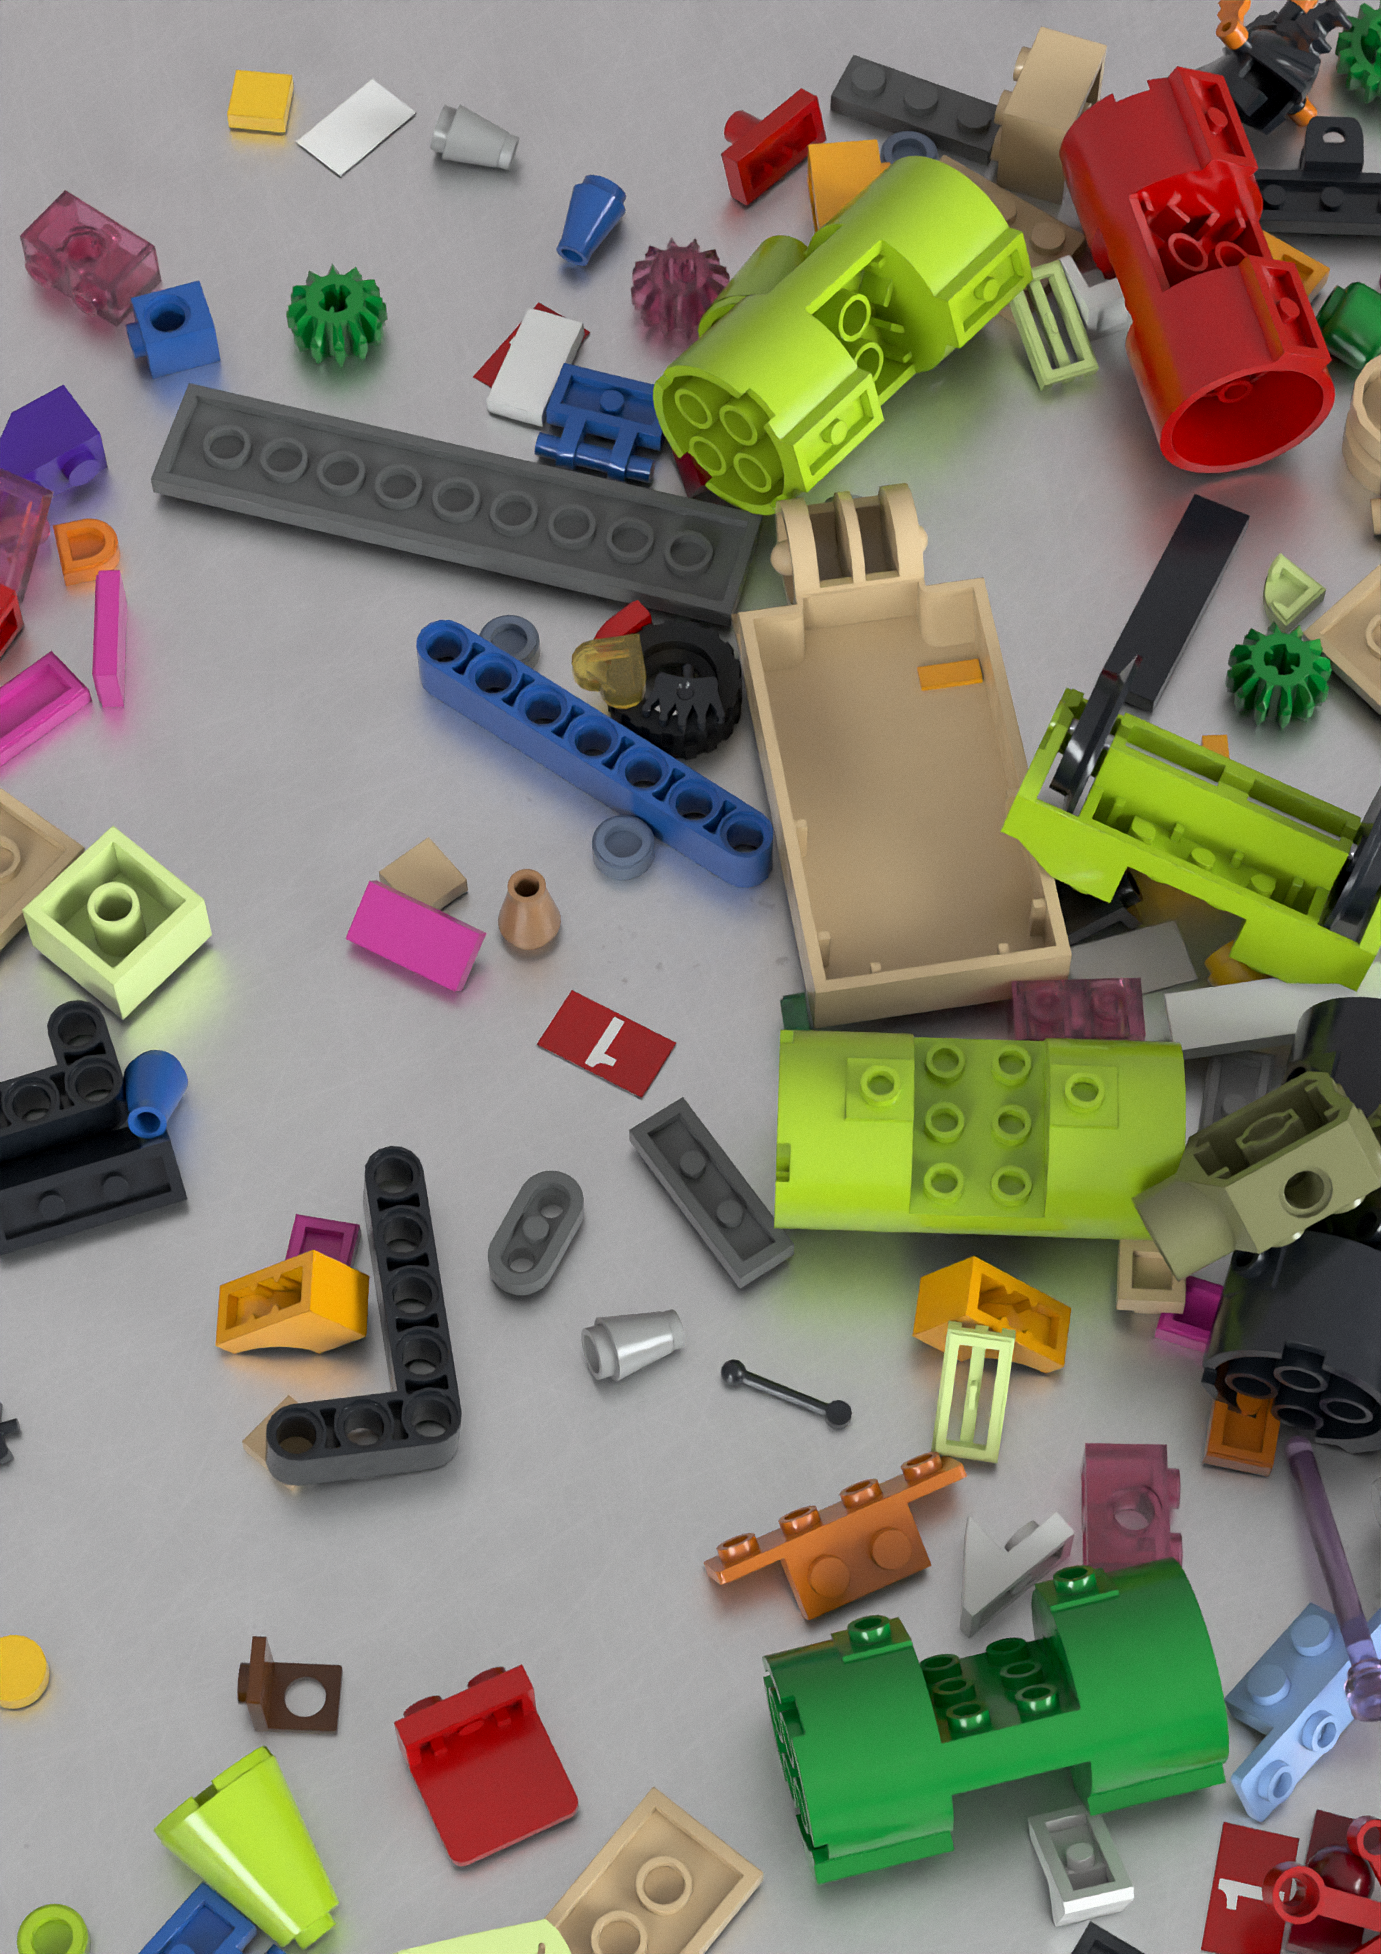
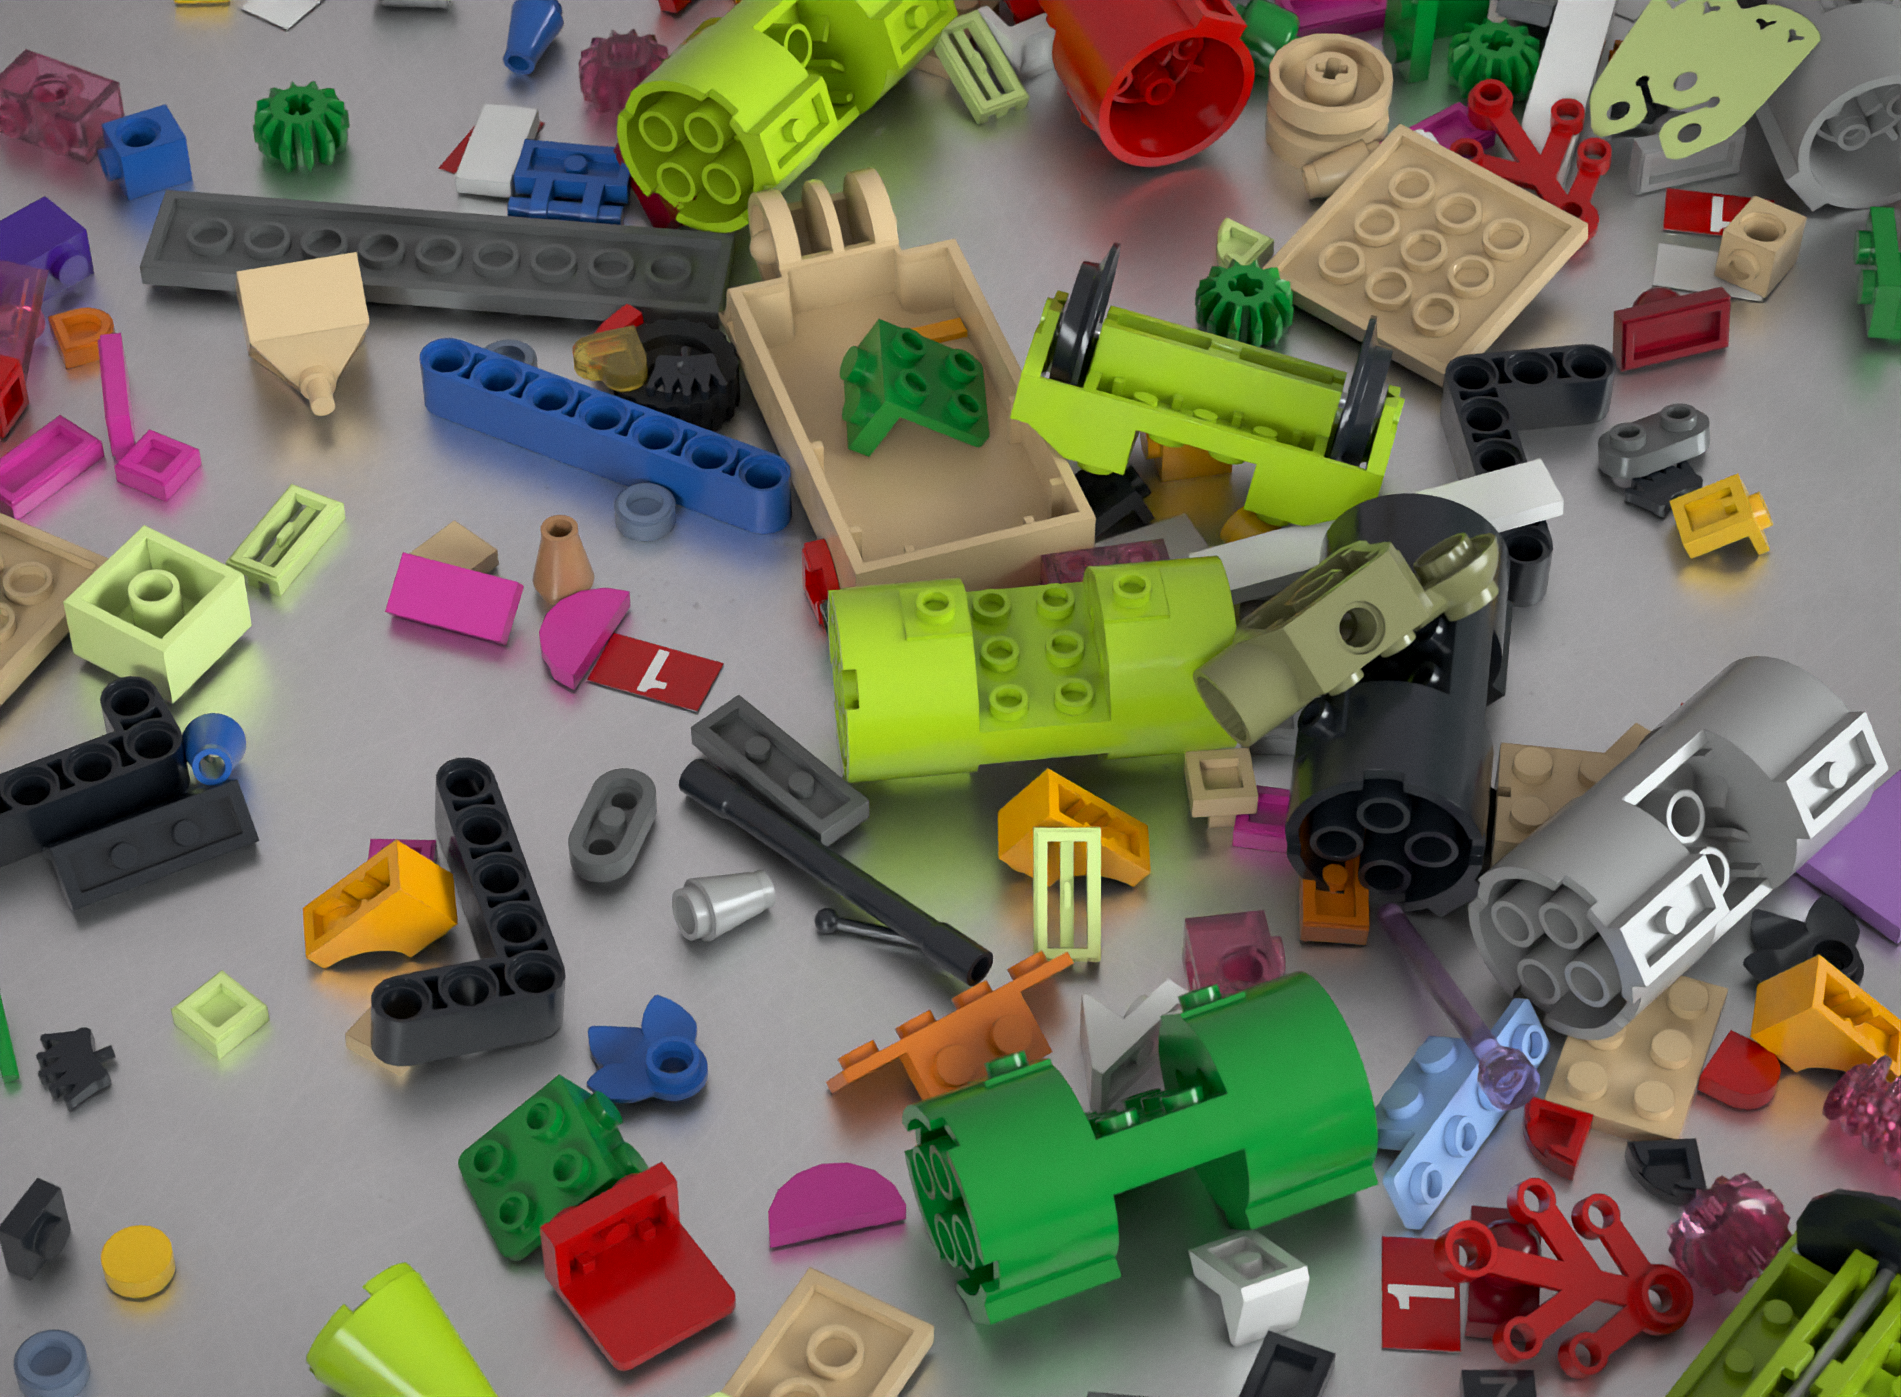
camera: 10 degrees left, 15 degrees down
reddish brown bracket [237,1636,343,1735] -> none
black tile [1097,494,1250,713] -> none
none -> dark pink tile [114,429,202,502]
none -> yellowish green tile [171,970,270,1060]
none -> yellowish green tile [225,484,346,597]
none -> tan piece [236,252,370,416]
none -> green bracket [458,1074,648,1261]
none -> dark pink tile [539,588,631,690]
none -> blue plate [587,995,708,1103]
none -> black piece [679,759,994,986]
none -> dark pink tile [768,1162,906,1248]
none -> red tile [802,538,840,629]
none -> green bracket [839,319,990,457]

